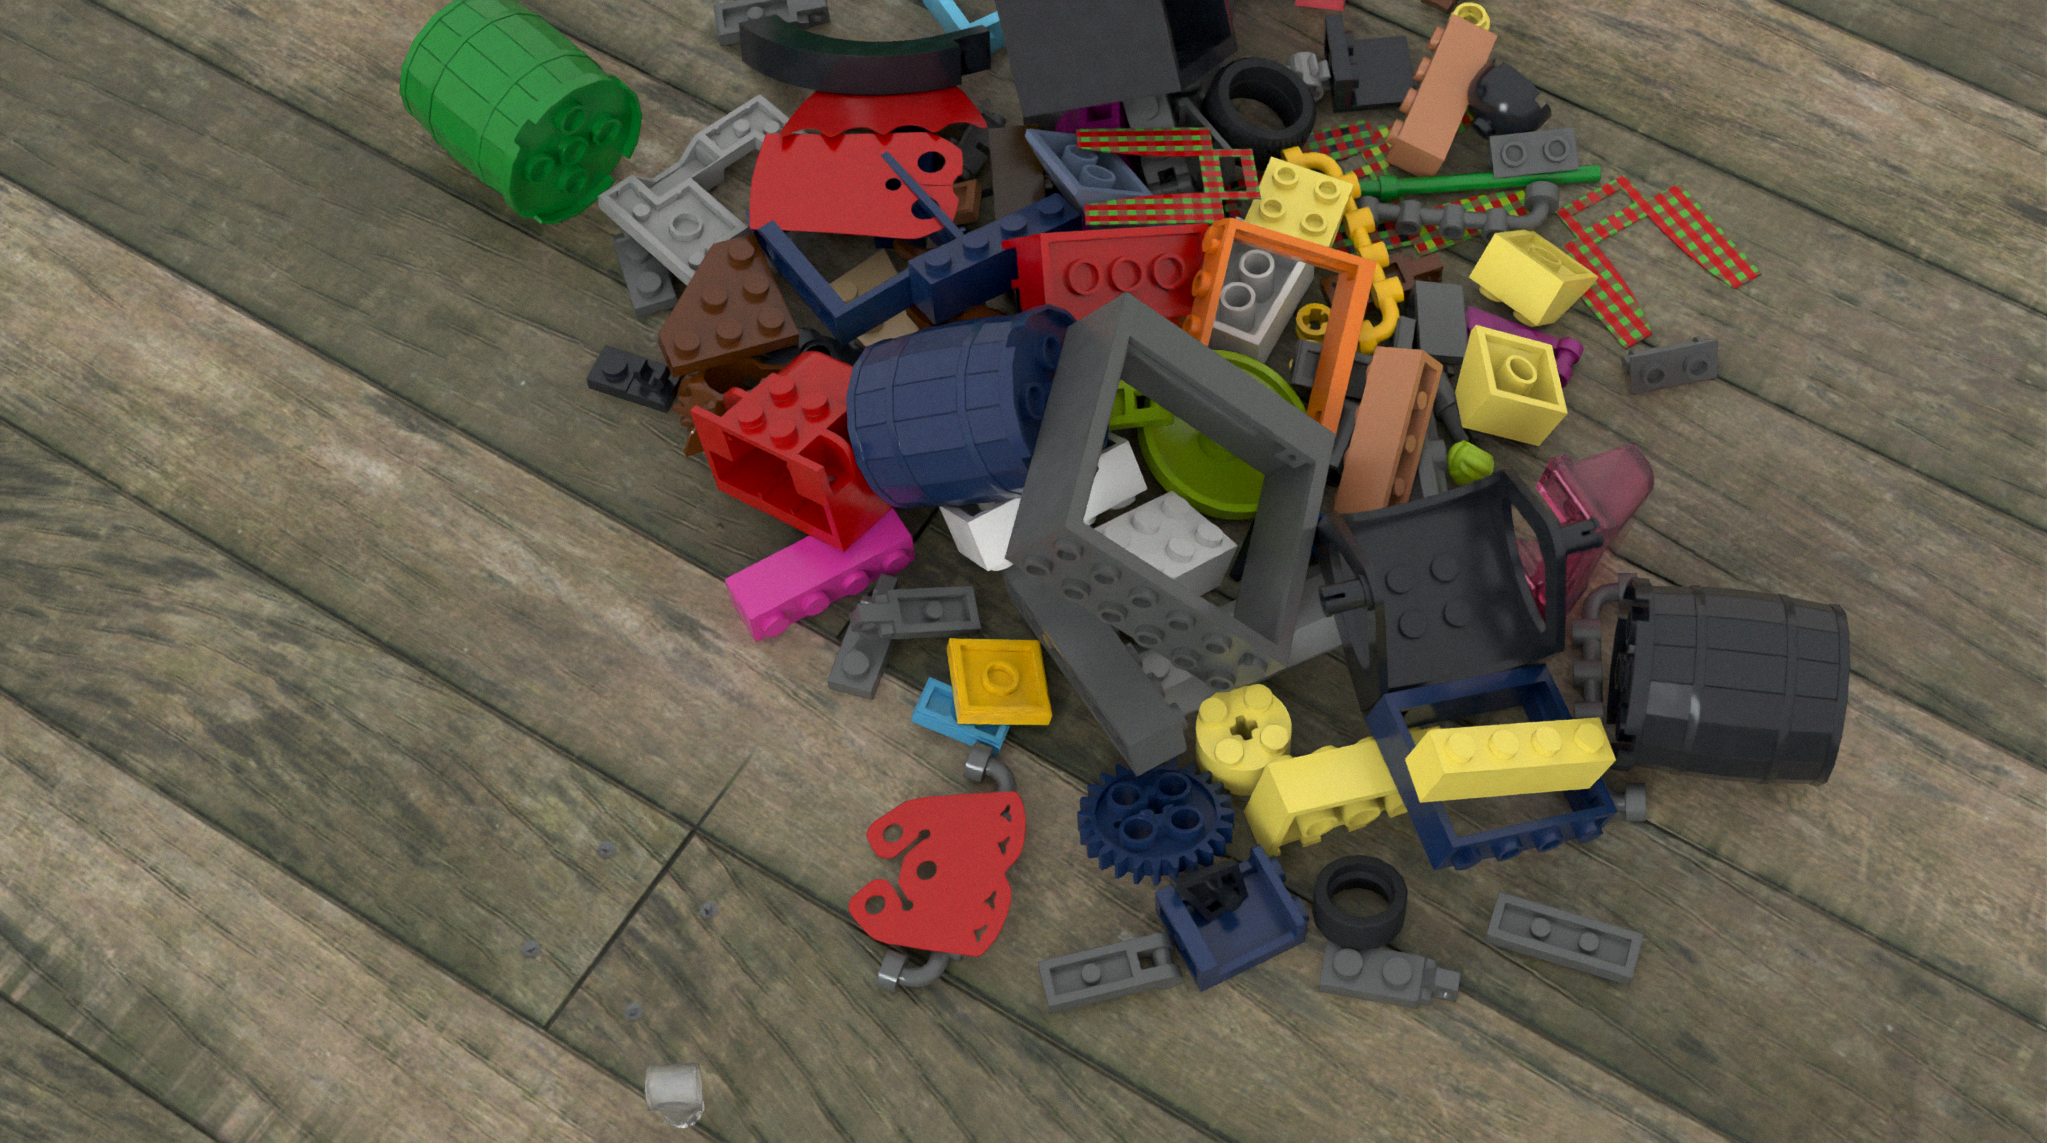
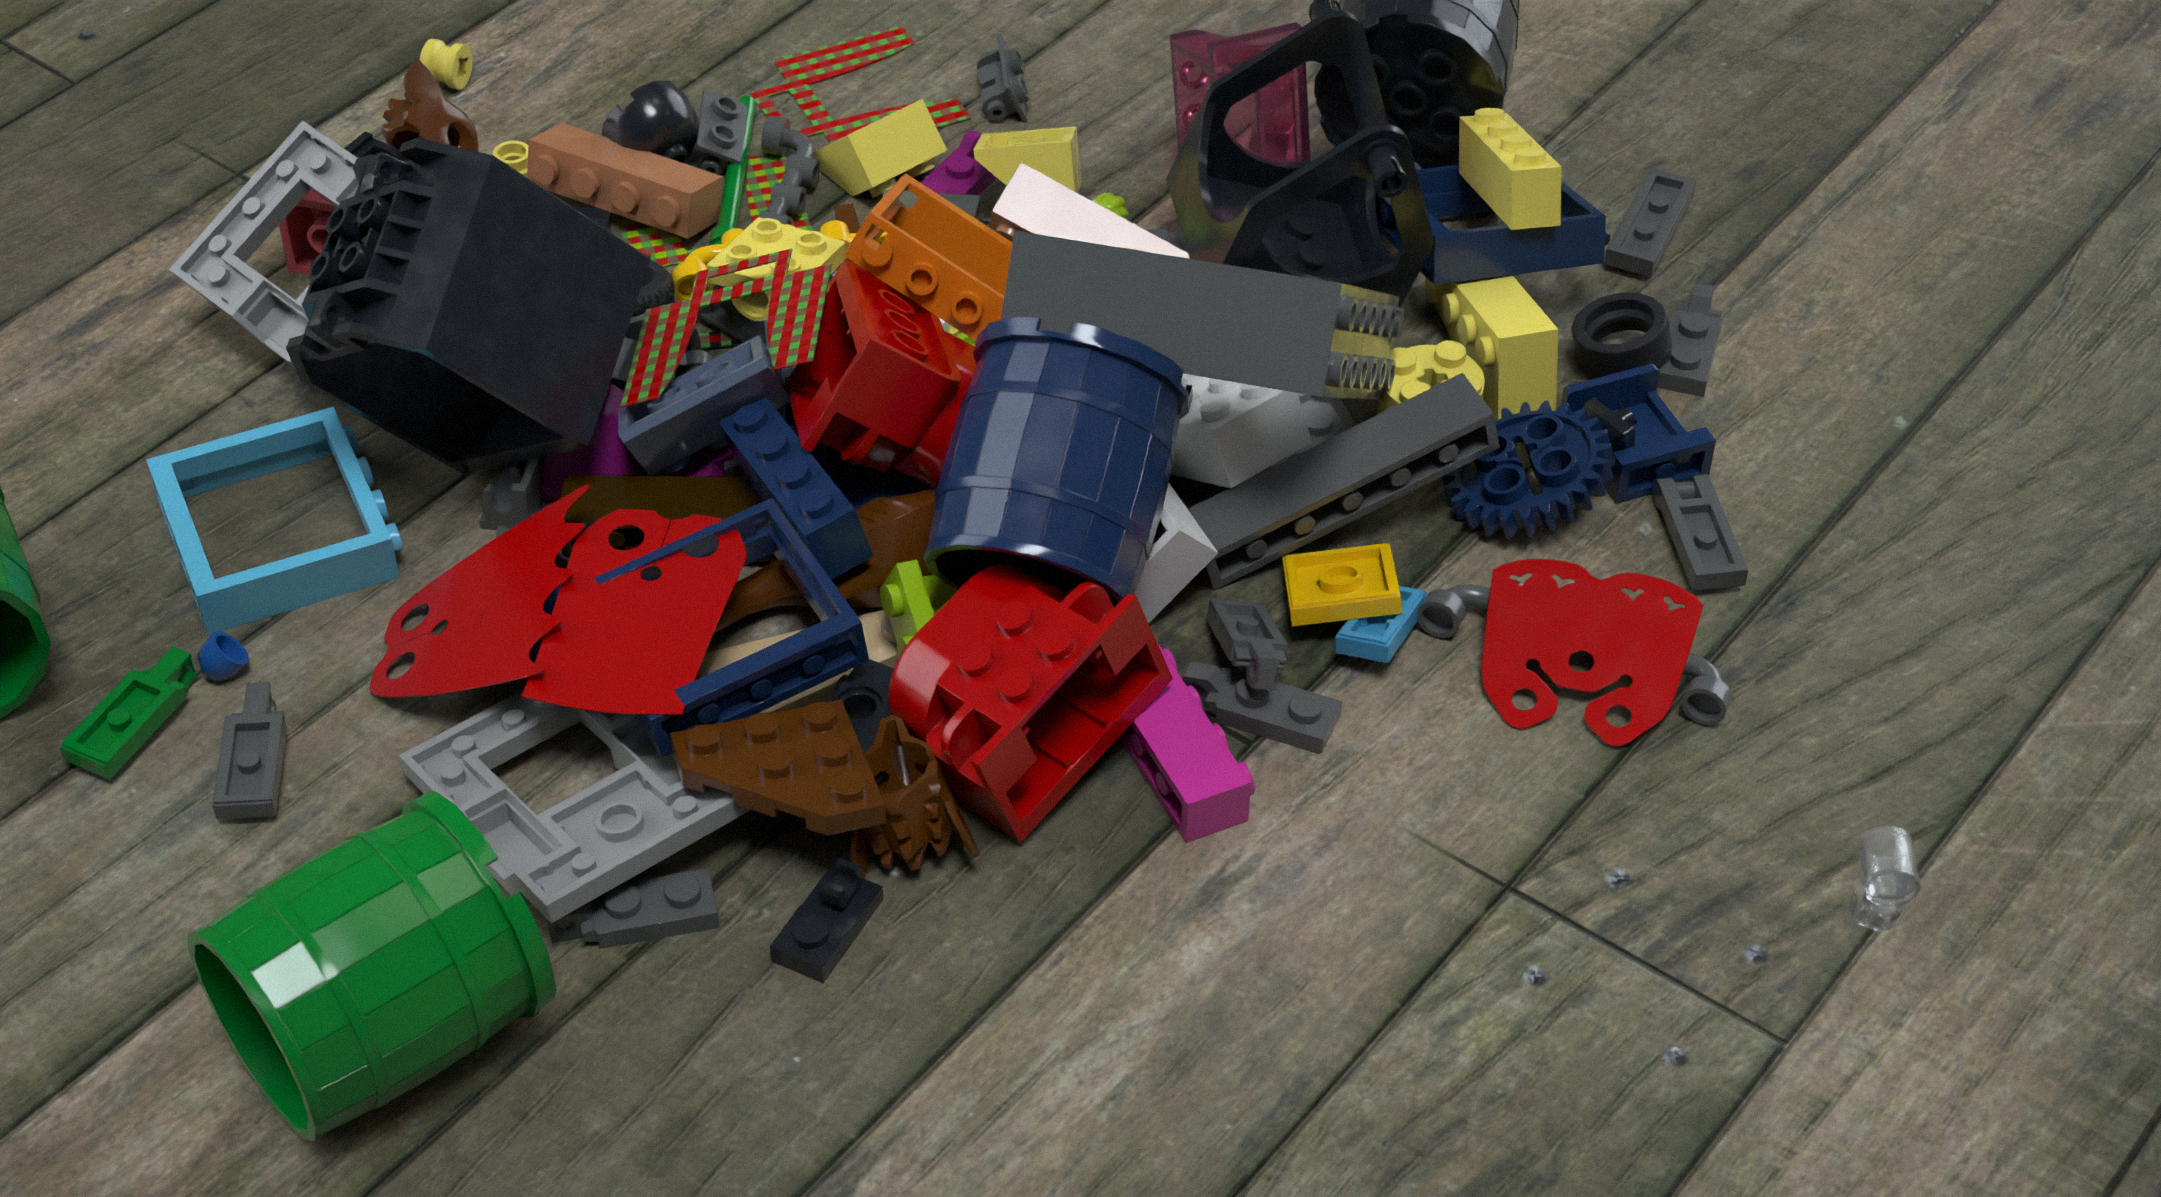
camera: 90 degrees left, 15 degrees down
black arch [739,14,991,95] -> none

